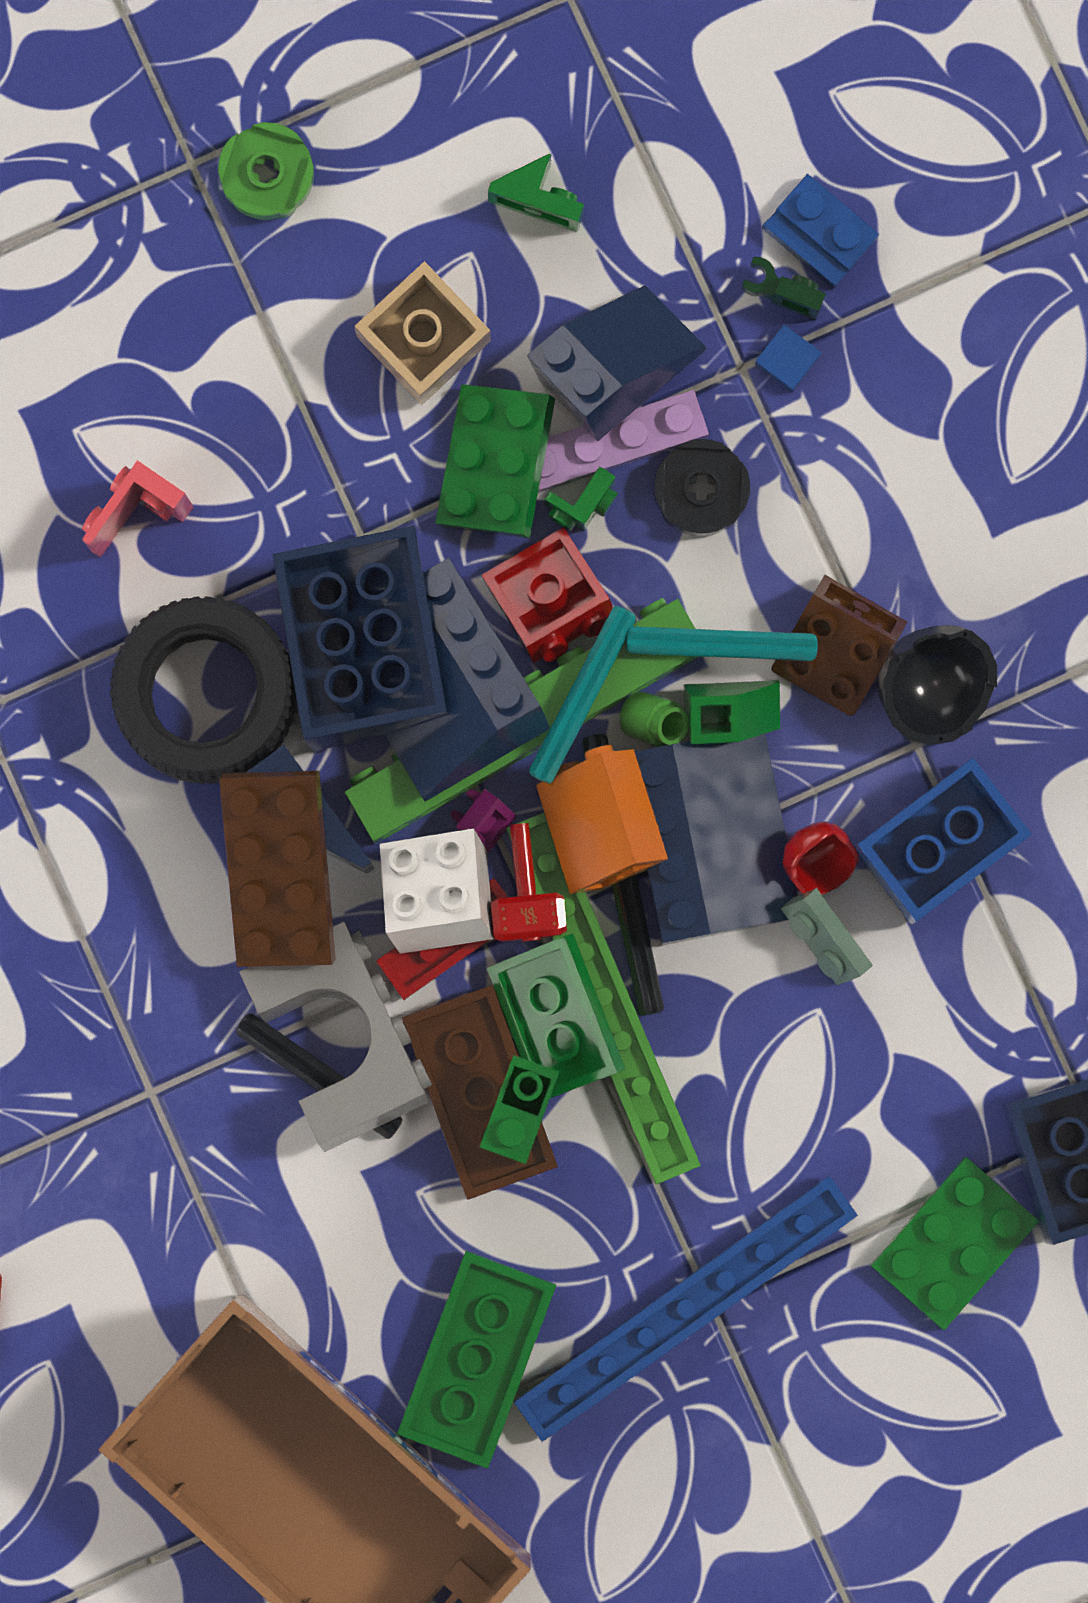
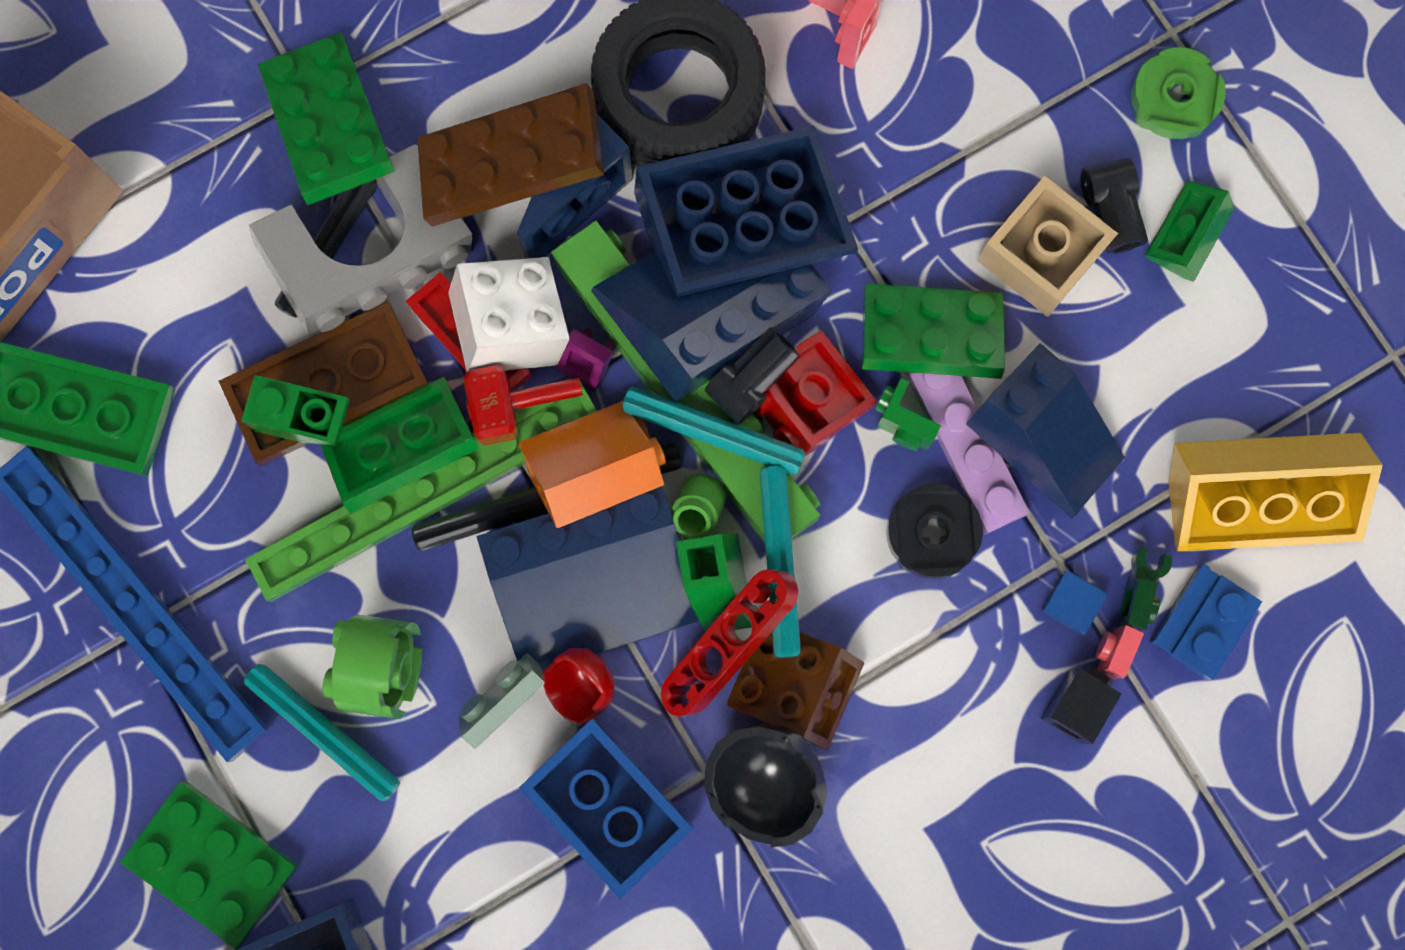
camera: 85 degrees right, 5 degrees down
green slope [488,154,584,232] -> none
none -> teal axle [244,664,400,801]
none -> green plate [257,32,395,205]
none -> bright green brick [322,615,422,719]
none -> red beam [660,569,799,717]
none -> black piece [704,327,801,425]
none -> black brick [1041,666,1122,744]
none -> black piece [1080,158,1148,254]
none -> coral plate [1096,625,1144,679]
none -> green slope [1145,180,1234,282]
none -> yellow slope [1168,433,1383,551]

